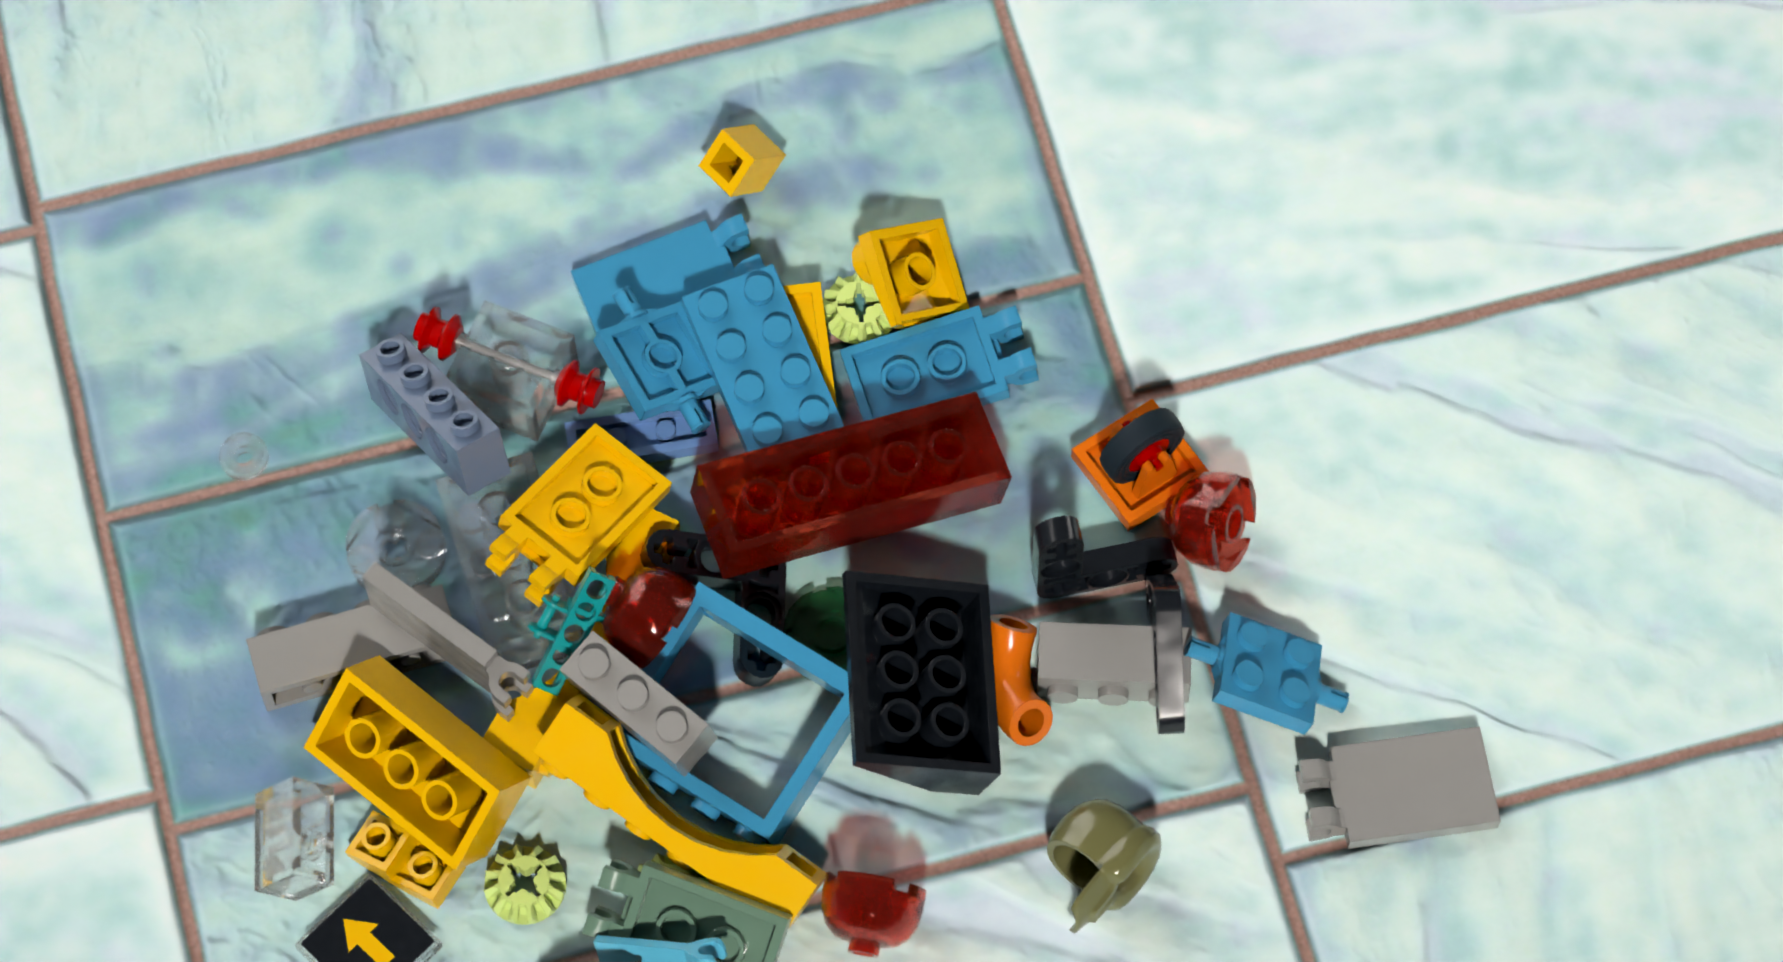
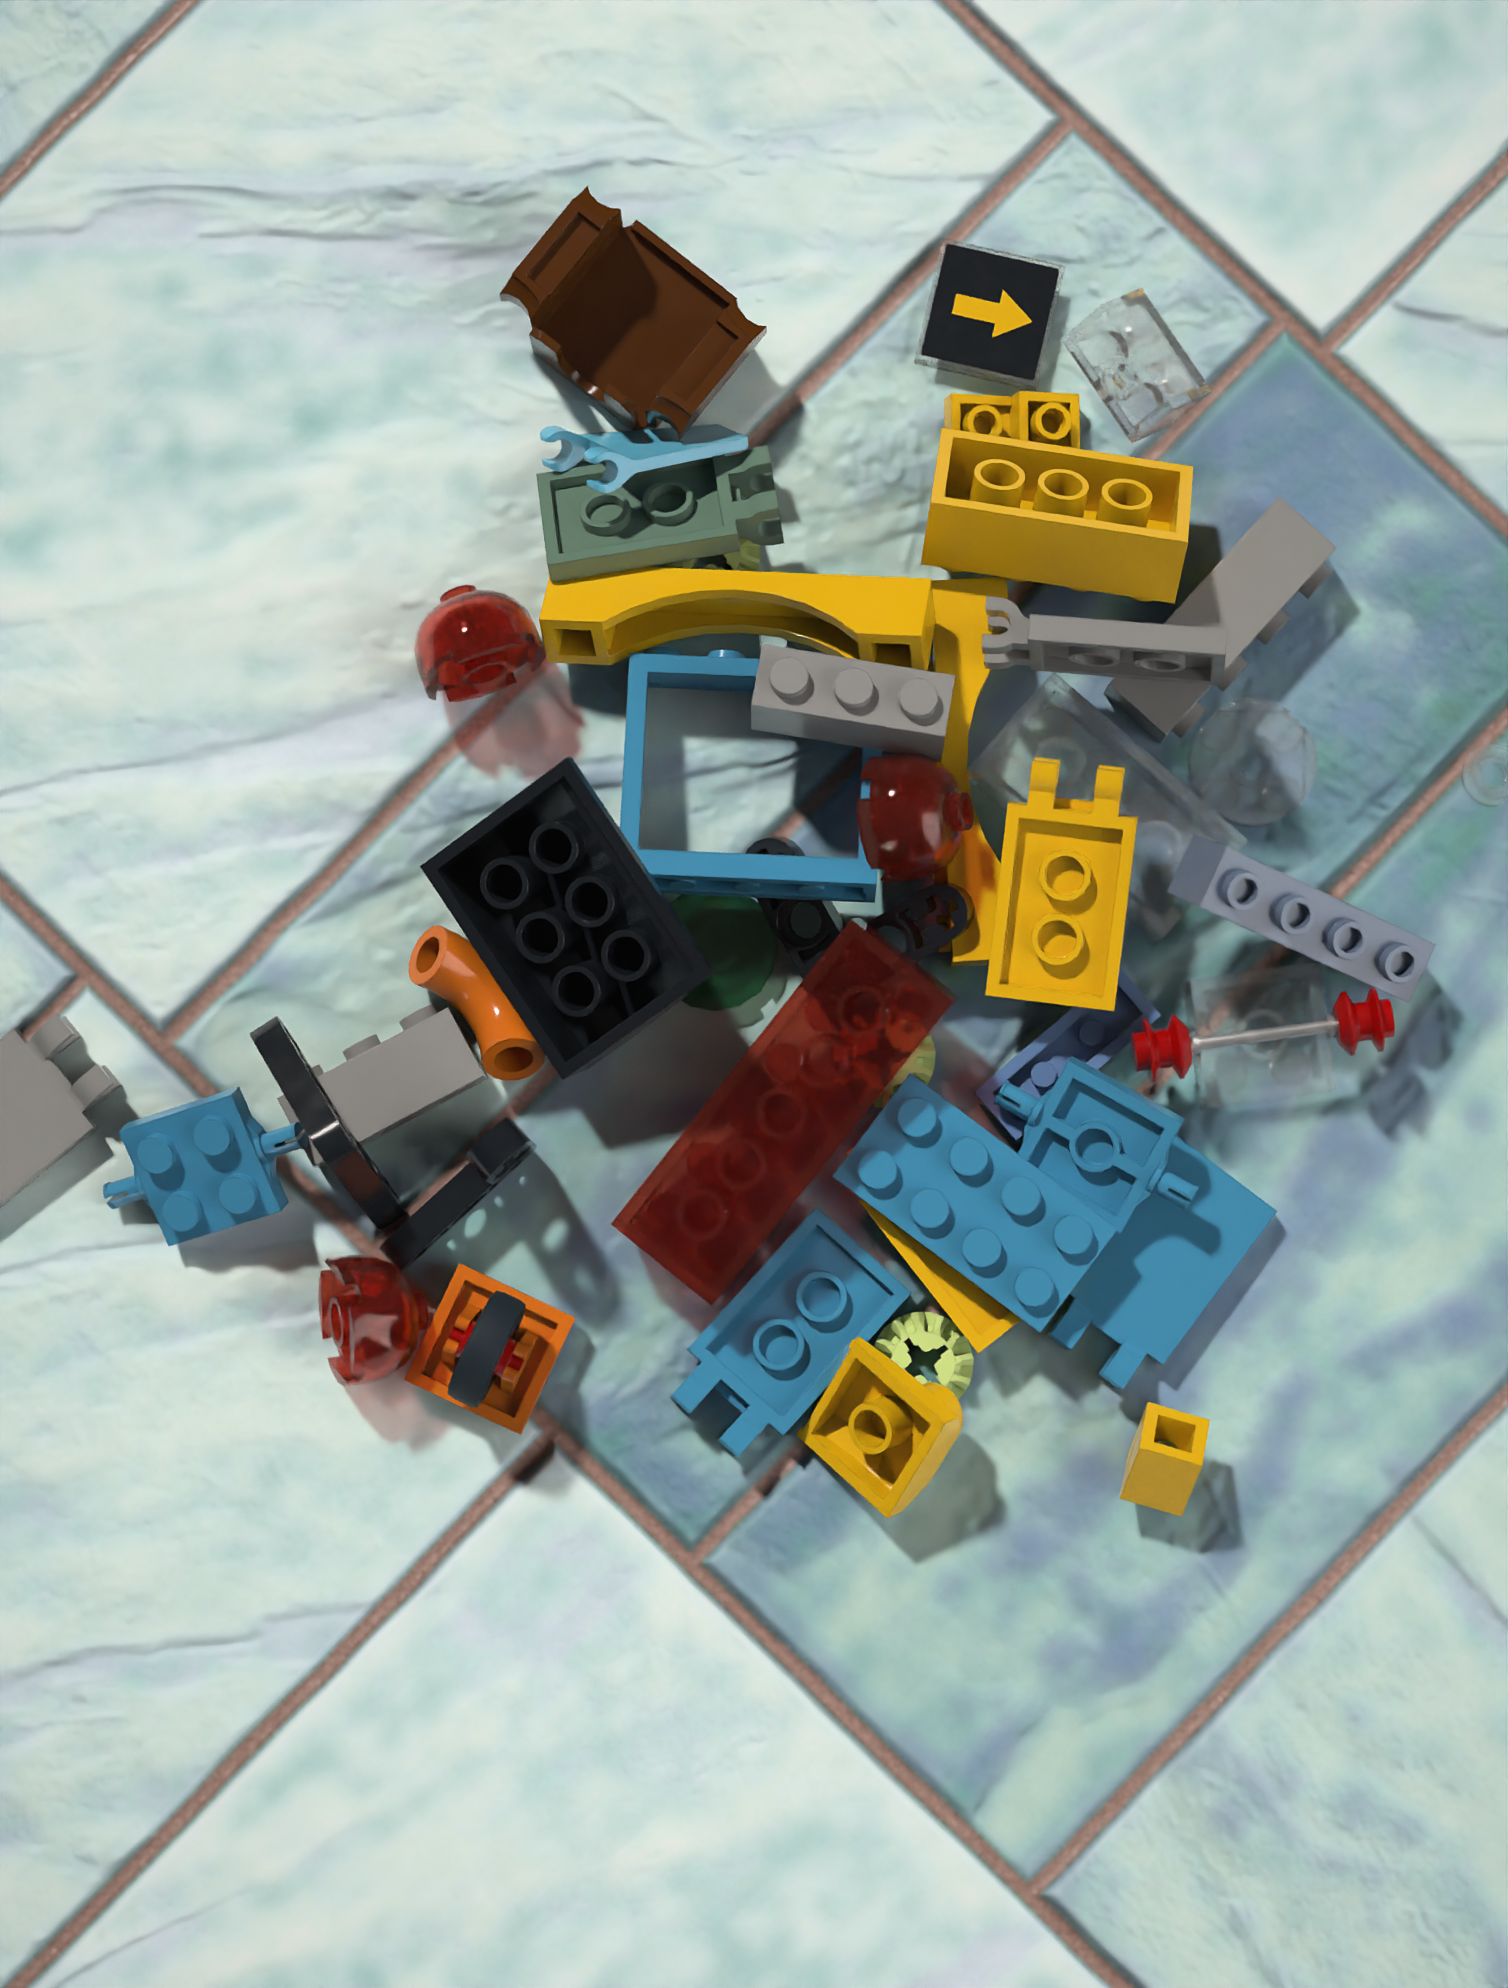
camera: 150 degrees right, 20 degrees up
yellowish green gear [484,844,566,925] -> none
teal piece [528,566,616,696] -> none
olive piece [1047,799,1161,933] -> none

